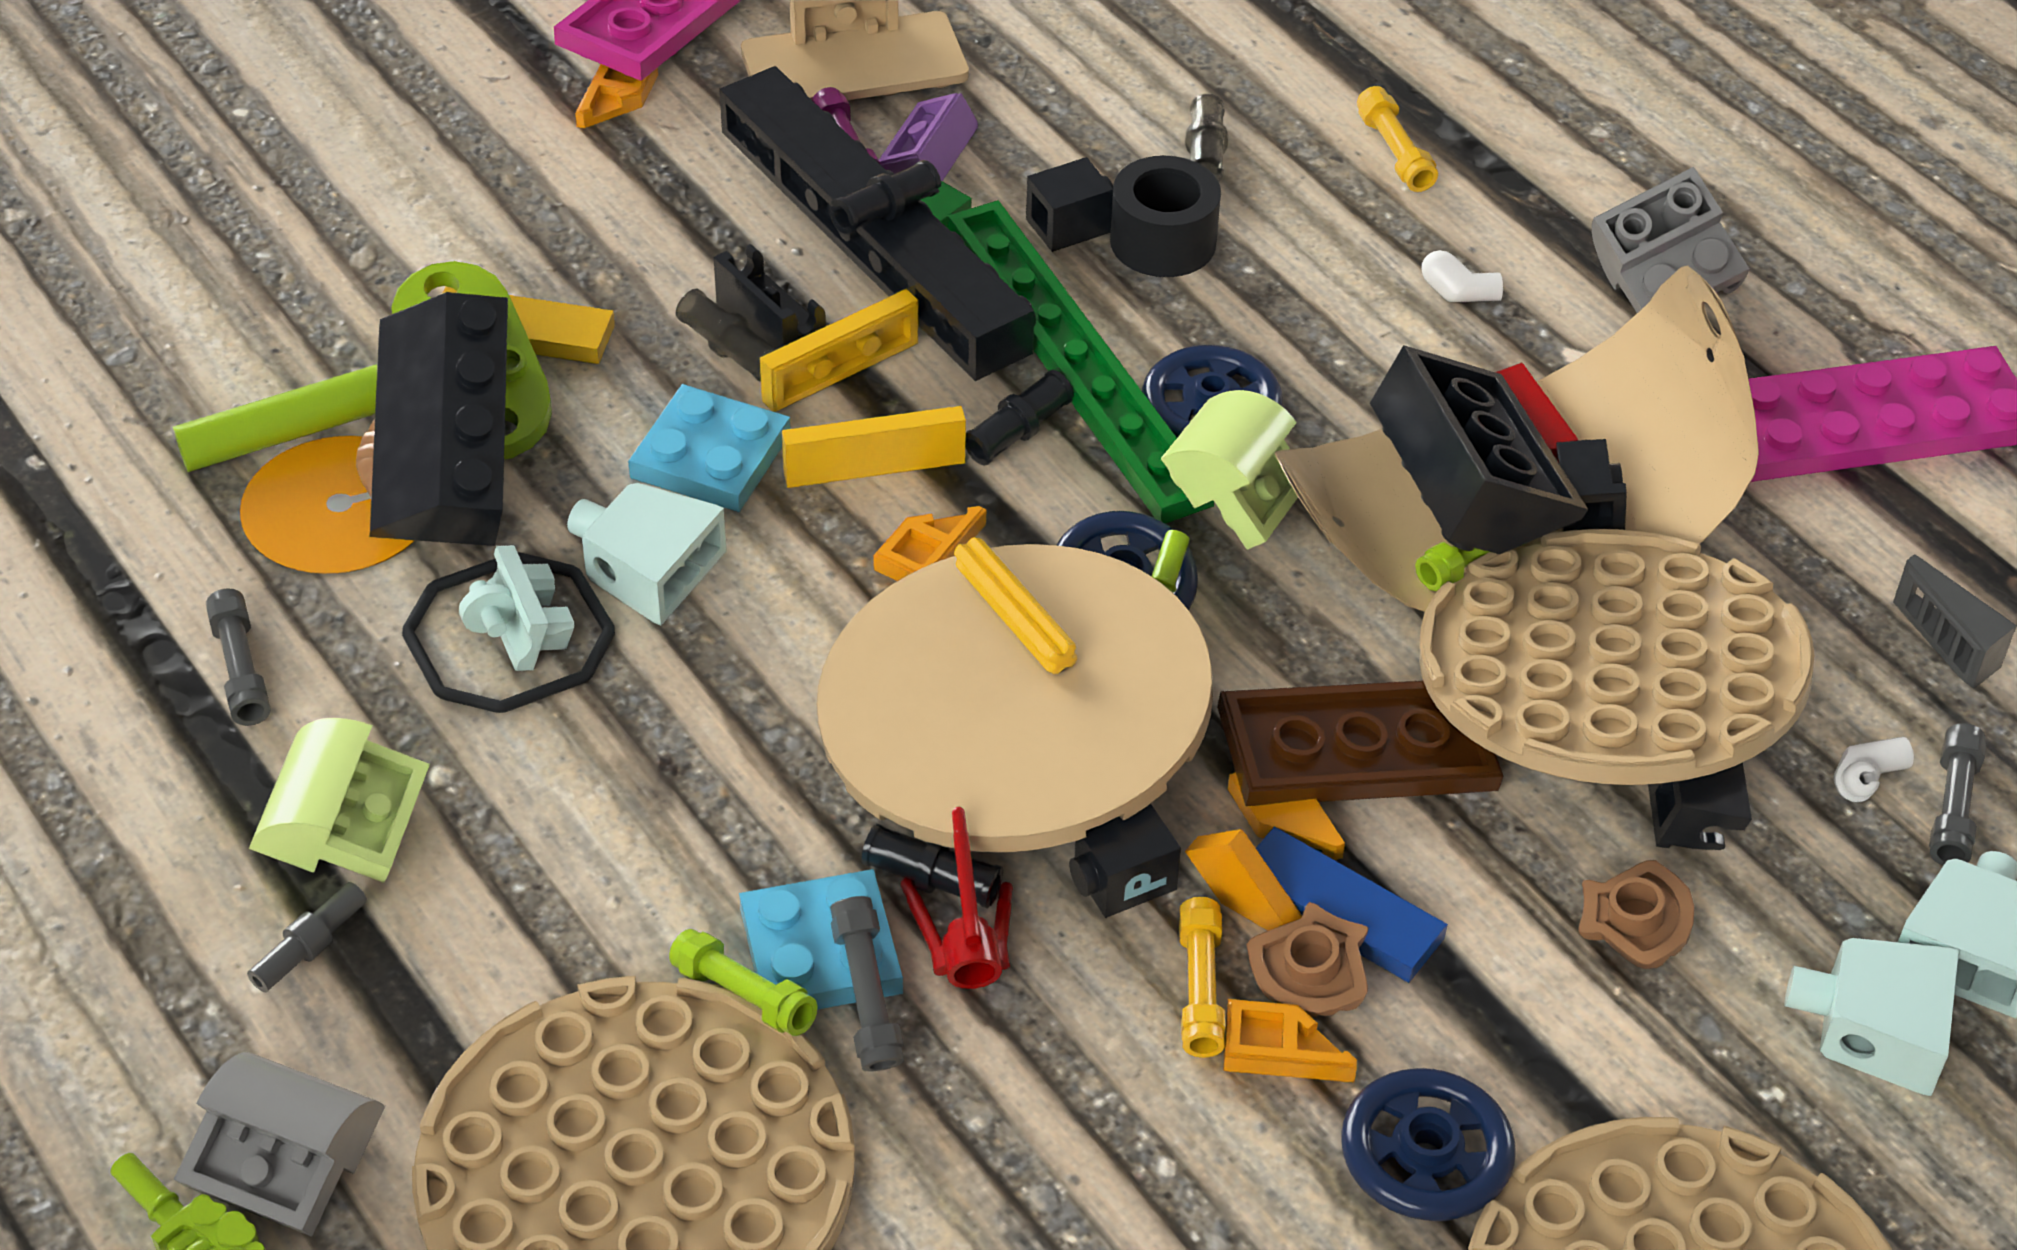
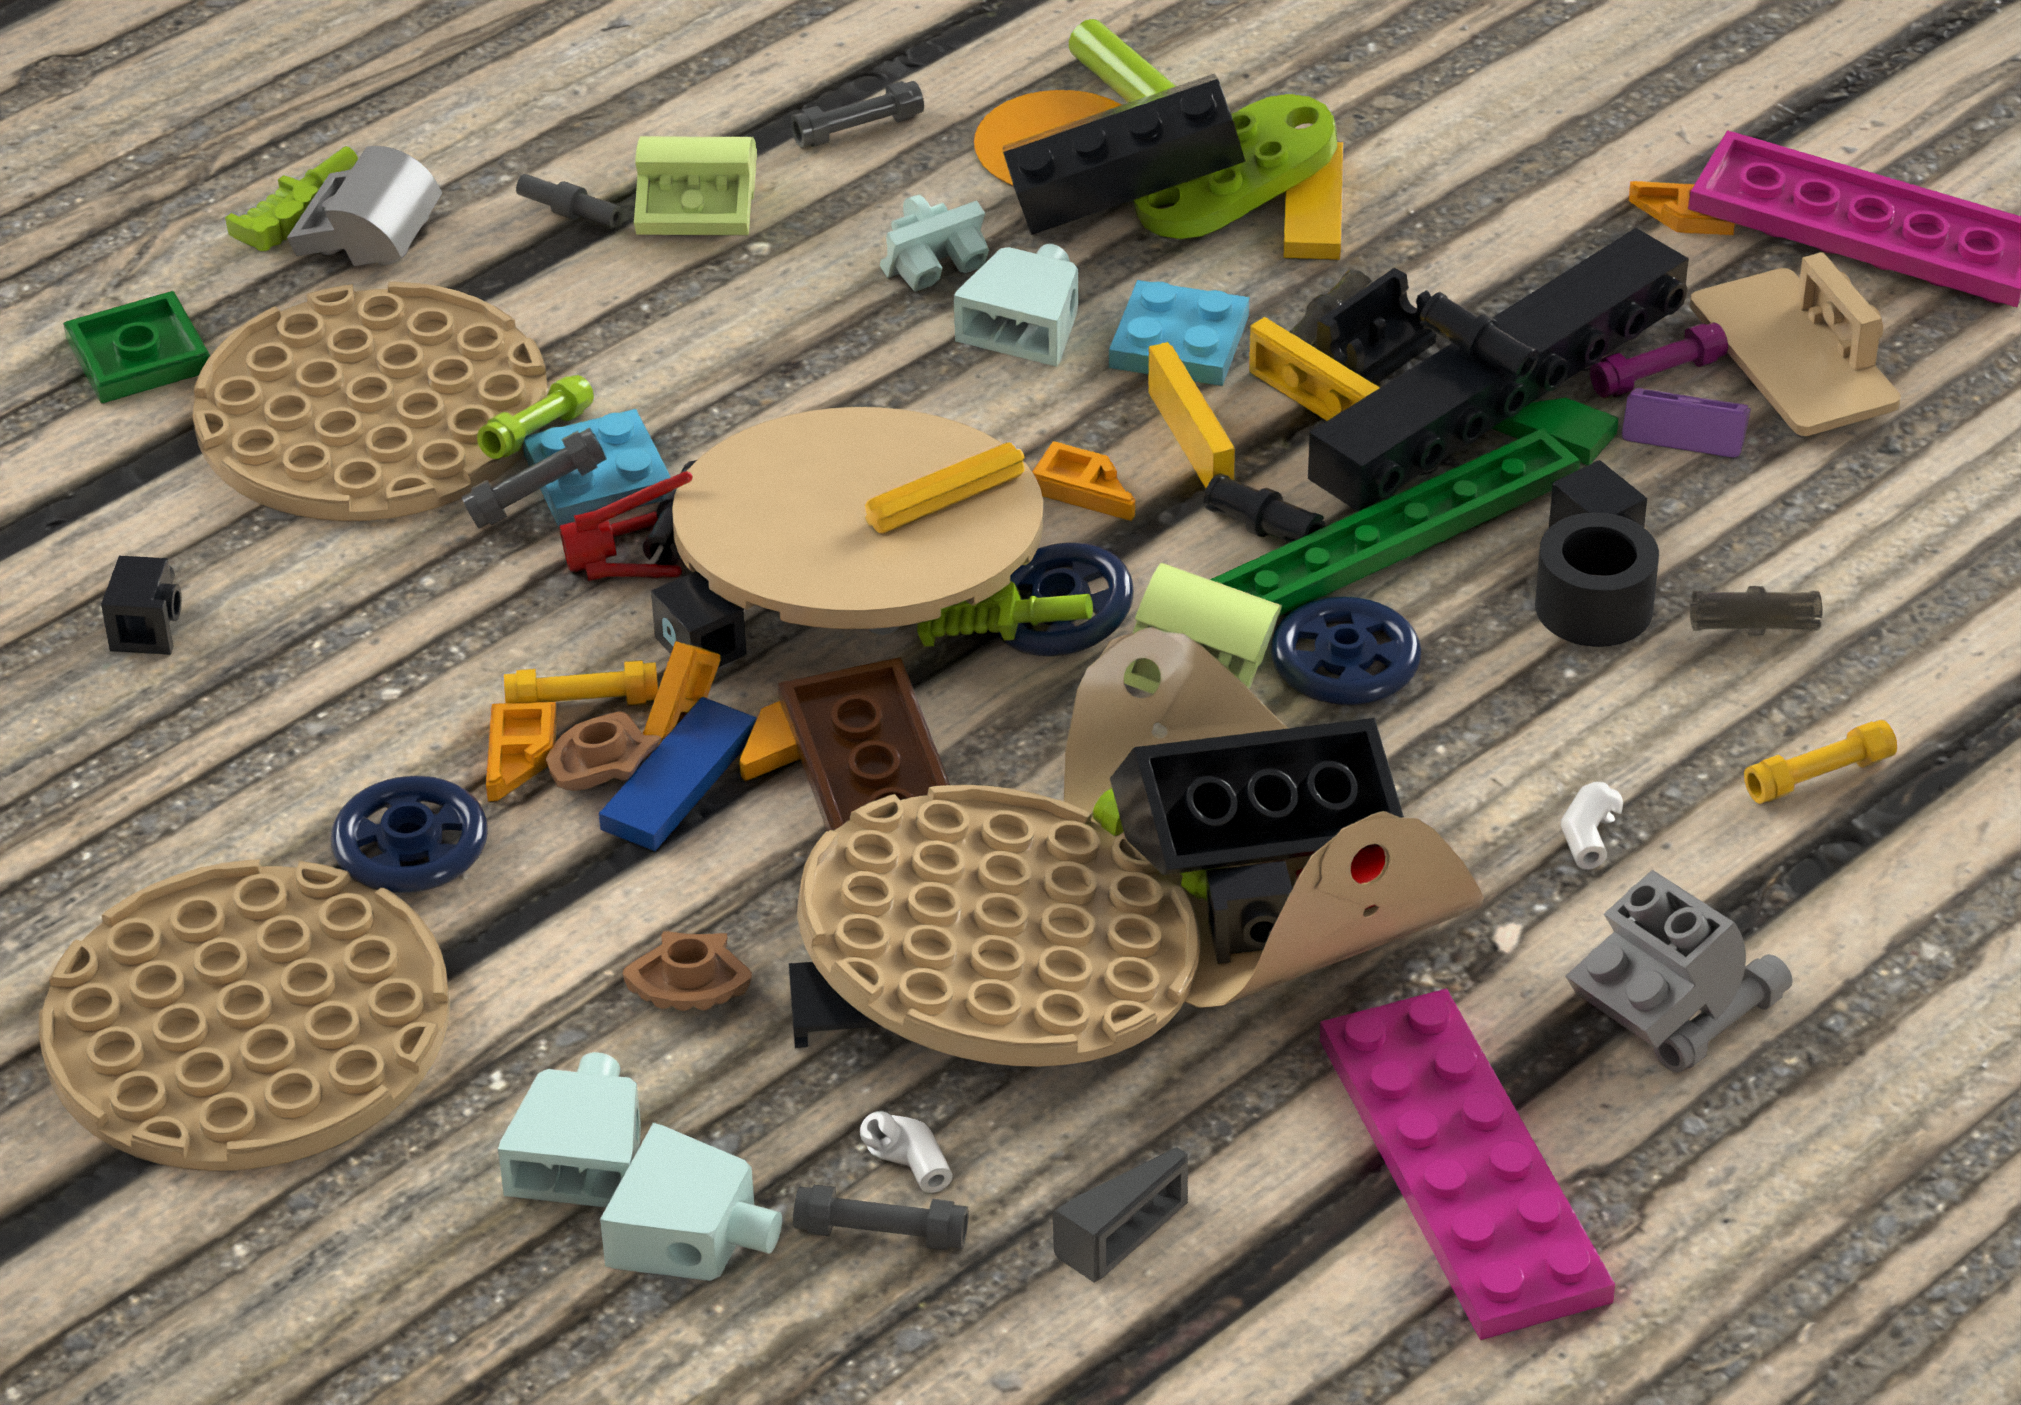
camera: 85 degrees right, 5 degrees down
black piece [402,552,615,713] -> none

